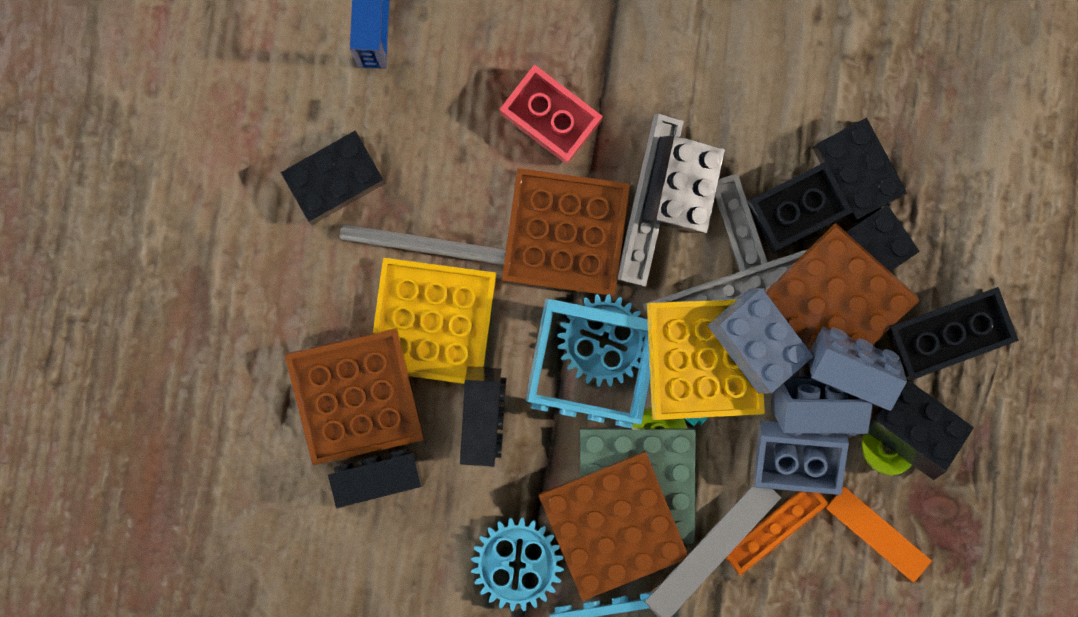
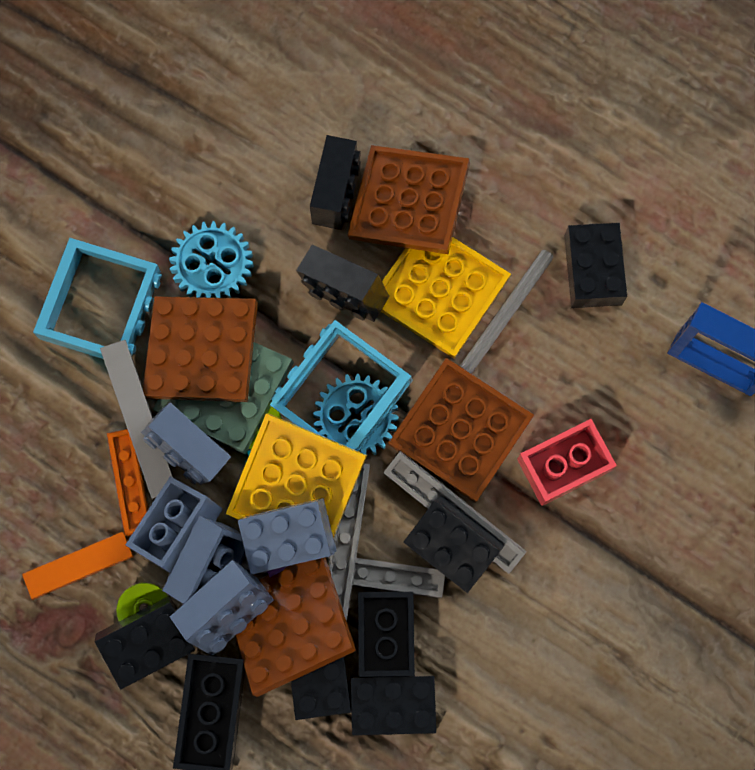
camera: 120 degrees right, 10 degrees down
none -> sand blue brick [141,403,231,485]

